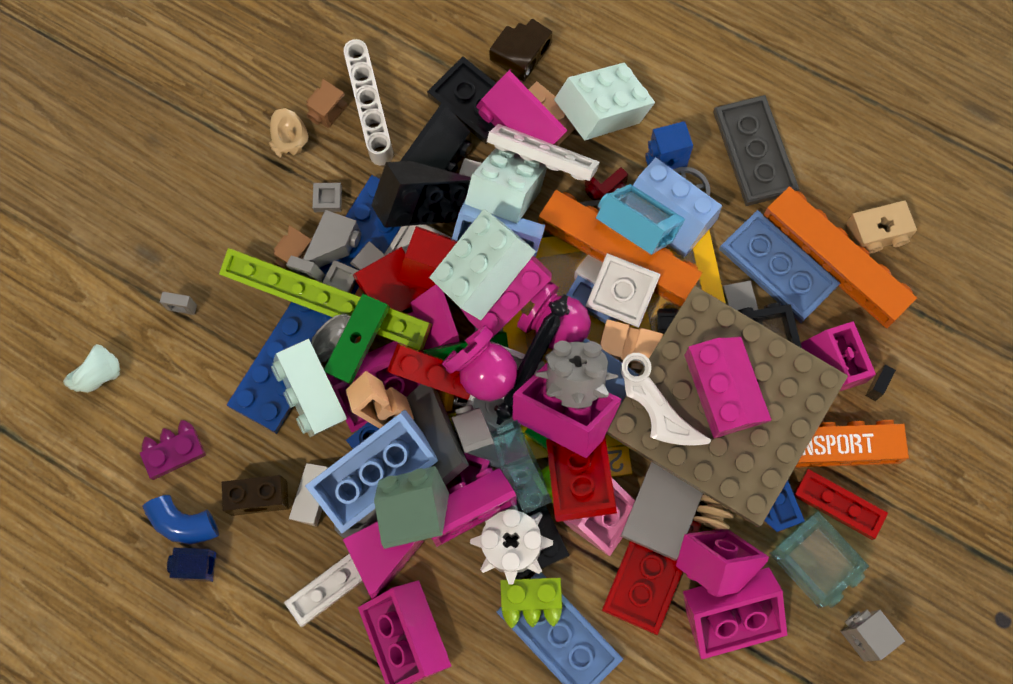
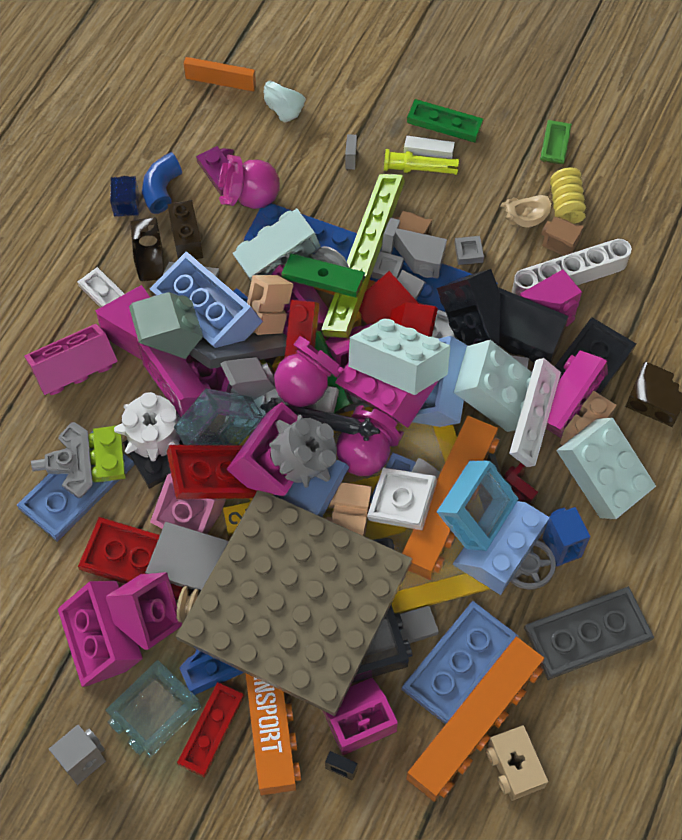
camera: 80 degrees right, 10 degrees down
white piece [621,353,711,446] -> none
dark pink slope [684,337,772,439] -> none
none -> light grey piece [31,422,93,498]
none -> dark brown piece [130,217,165,281]
none -> orange tile [183,57,256,92]
none -> dark pink tile [218,155,280,209]
none -> neon yellow pin [383,149,459,175]
none -> white slope [404,136,455,159]
none -> green plate [407,99,483,143]
none -> dark pink slope [520,269,582,327]
none -> bright green tile [540,120,572,164]
none -> light yellow piece [550,167,586,224]

